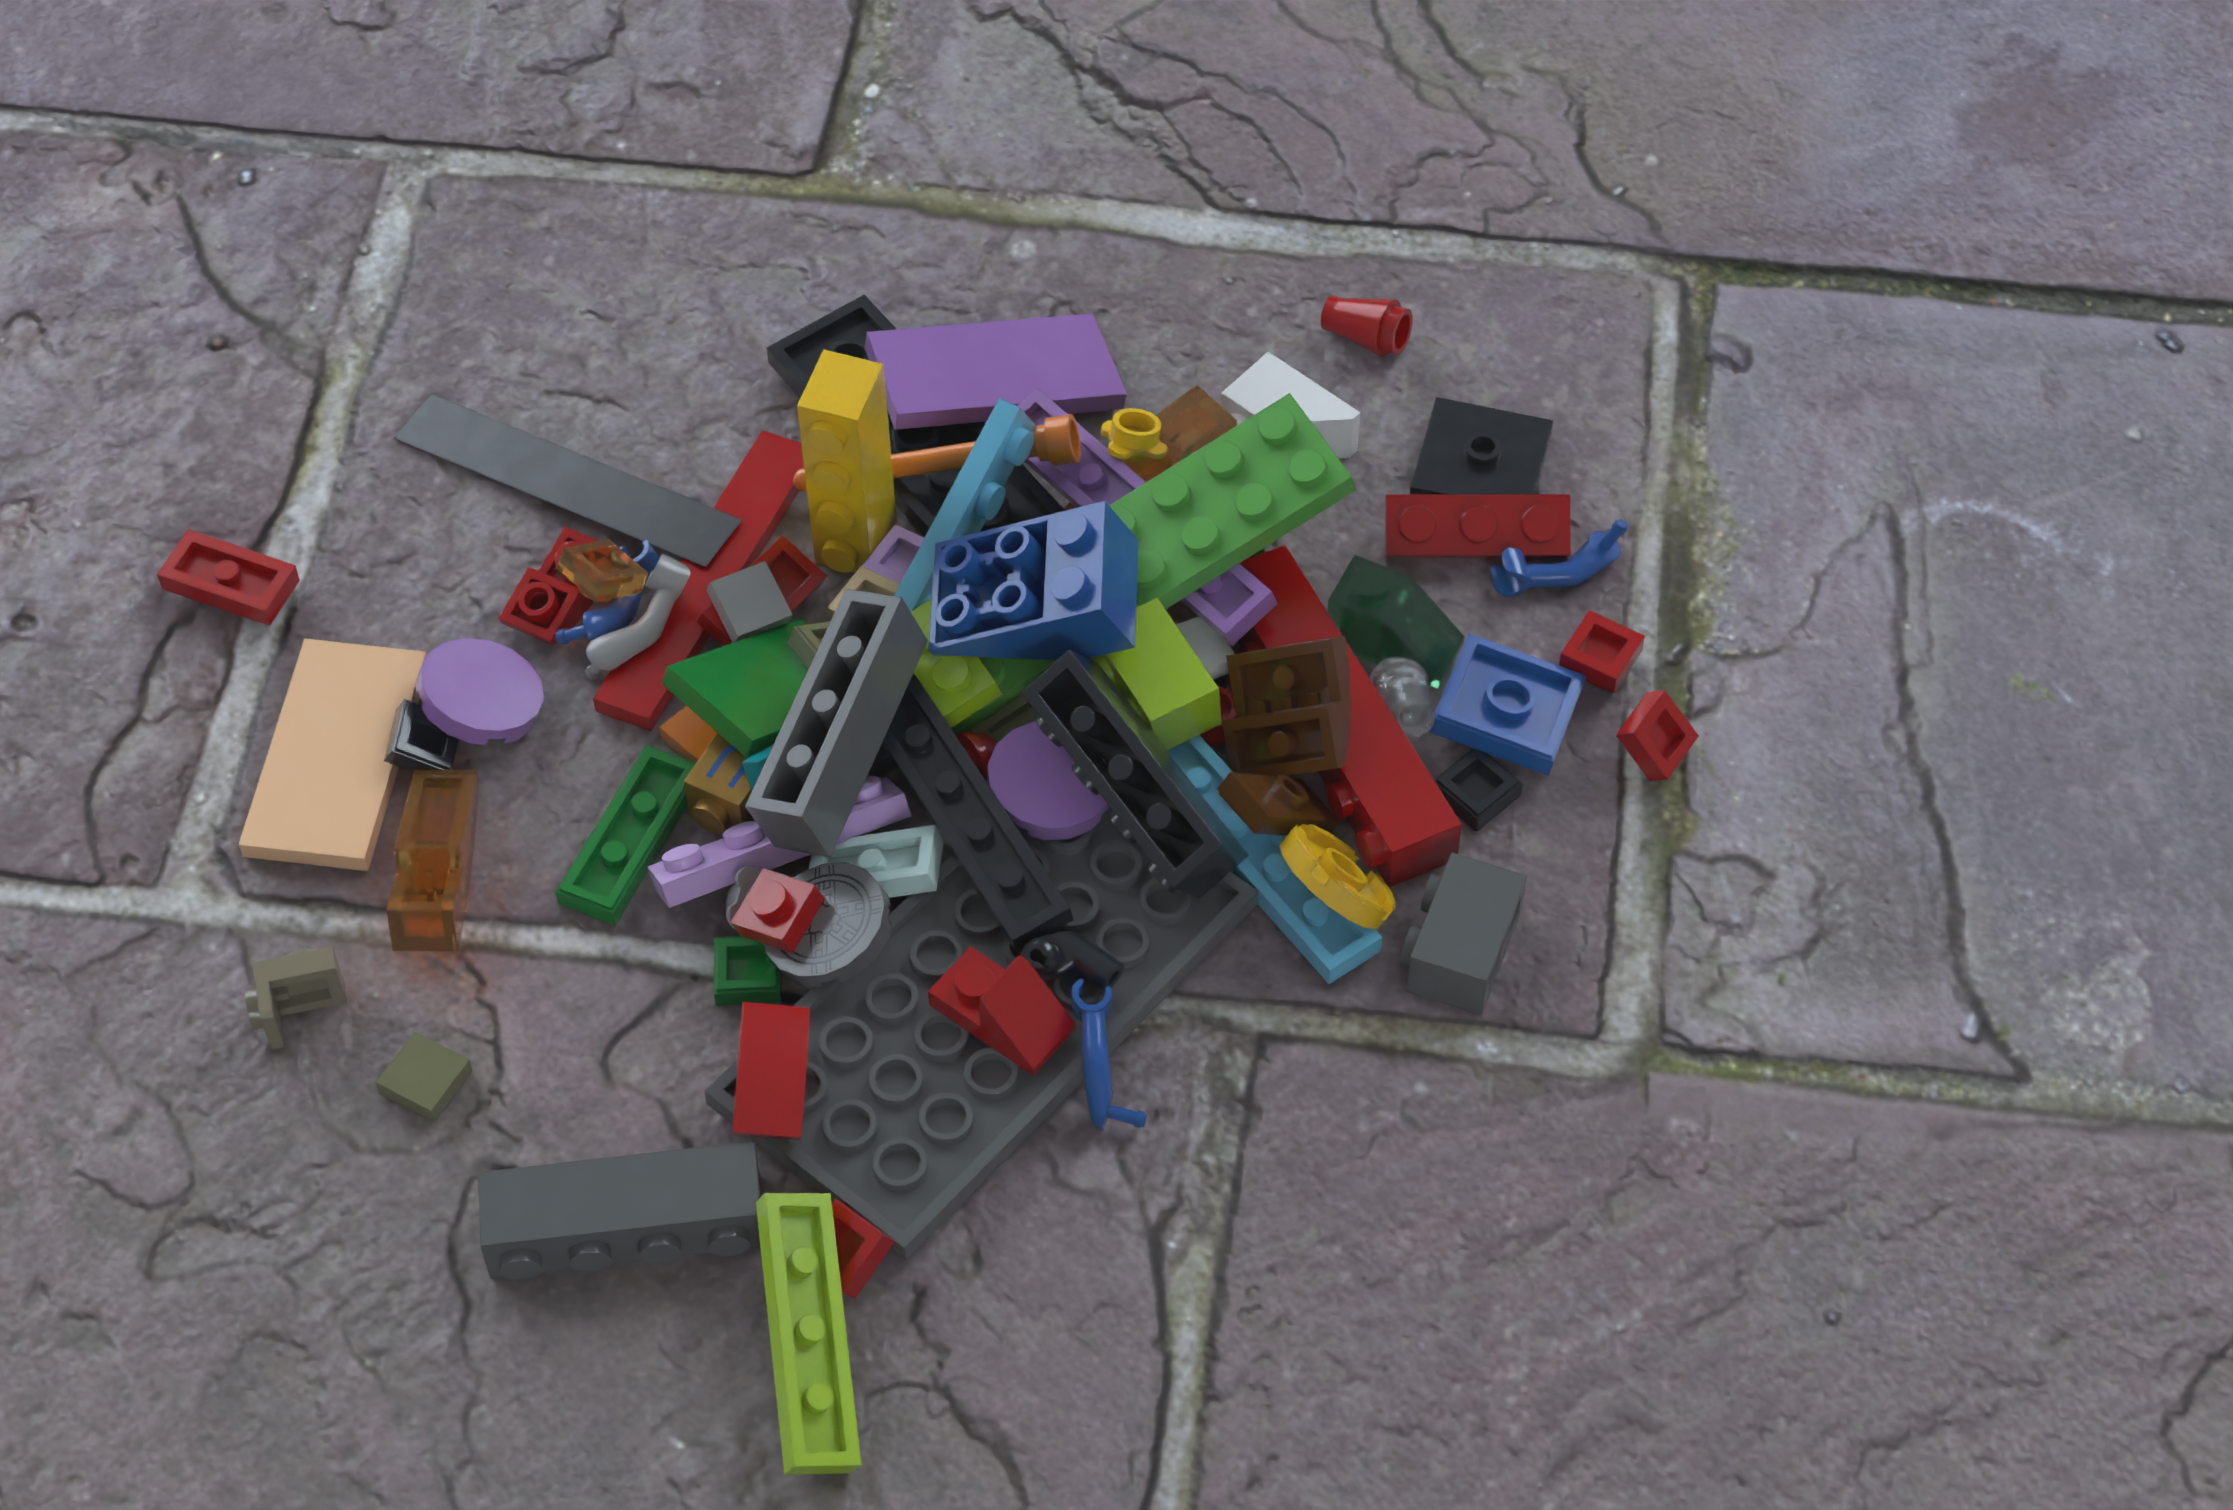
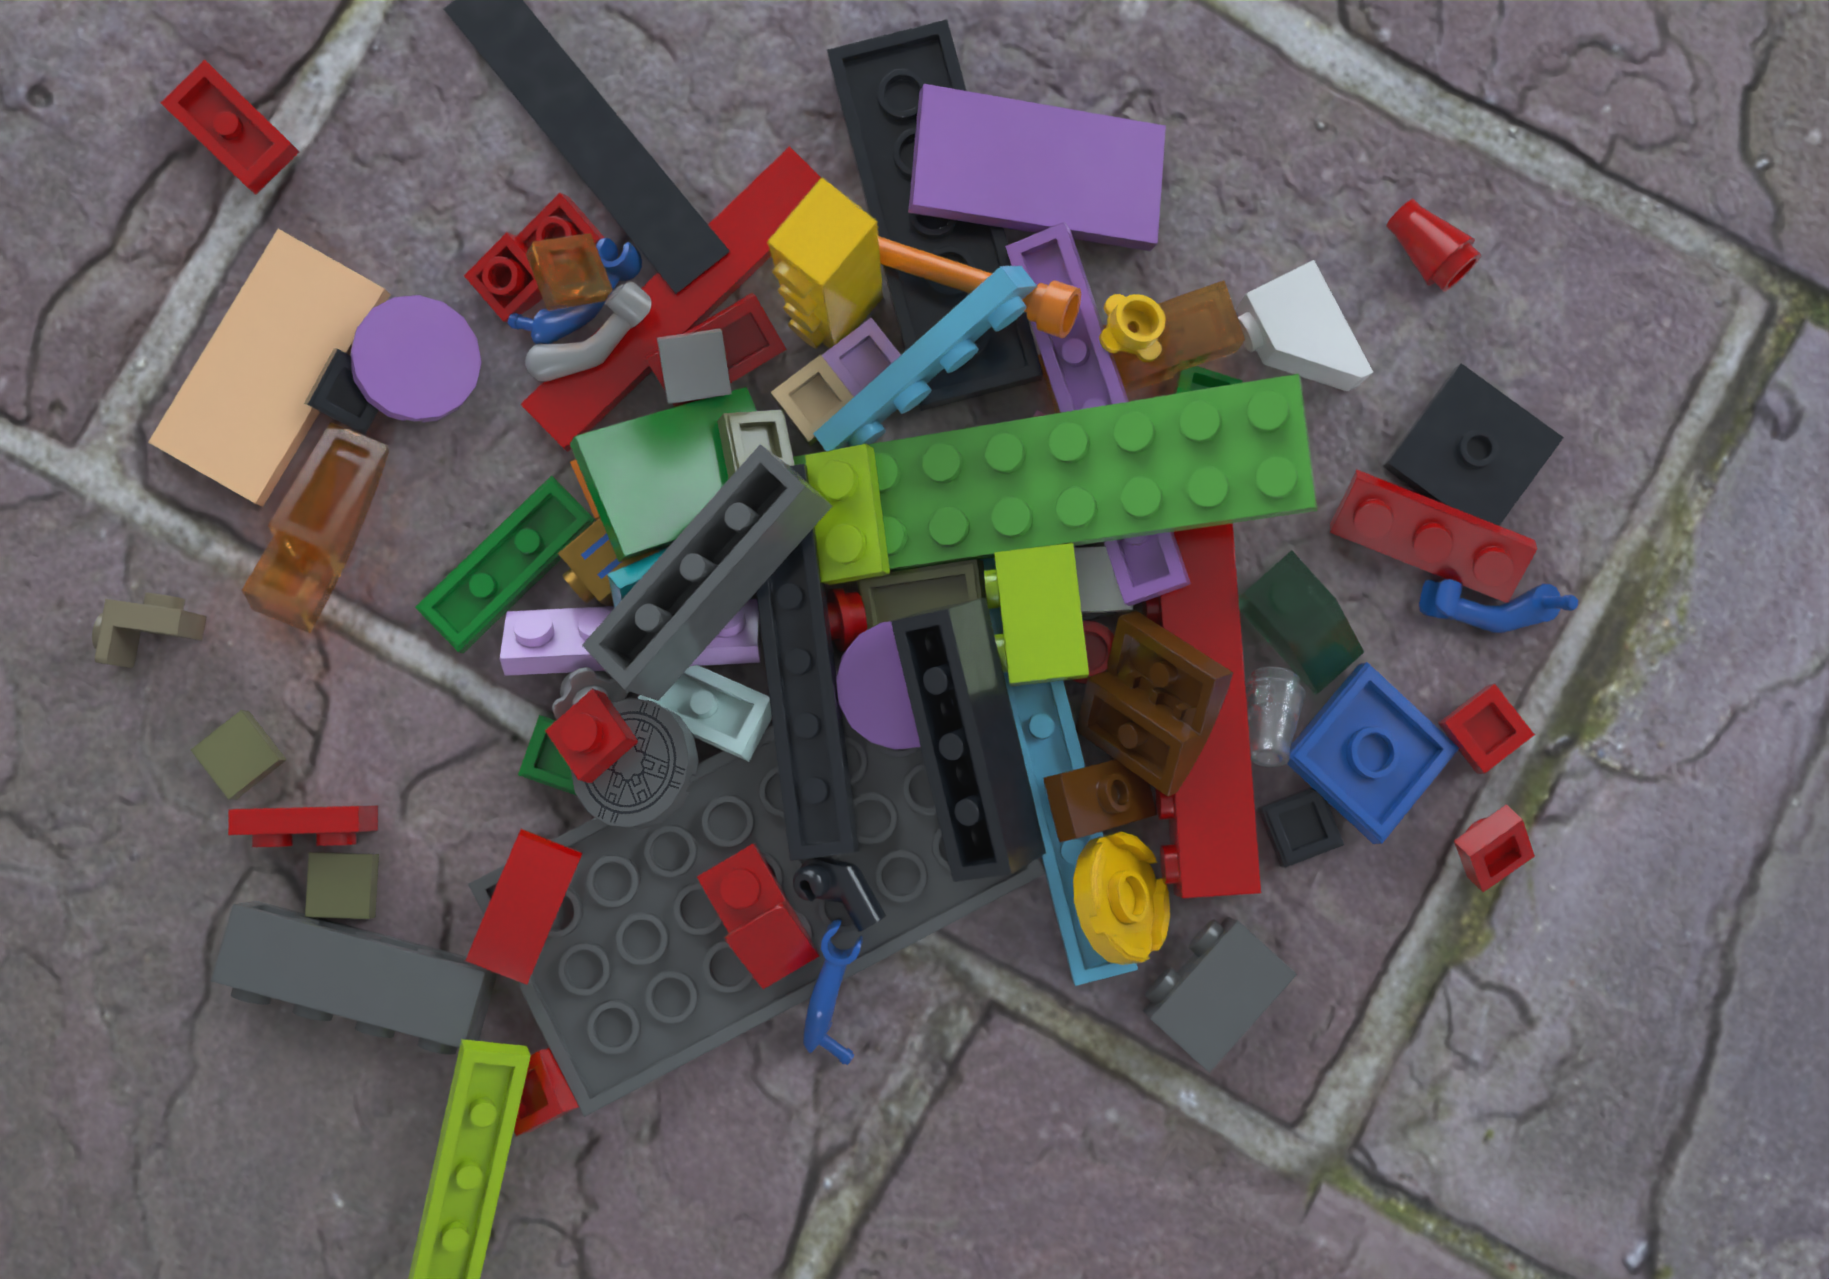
camera: 25 degrees right, 30 degrees up
blue slope [928,501,1139,660] -> none
none -> red plate [228,805,378,847]
none -> olive tile [305,852,379,919]

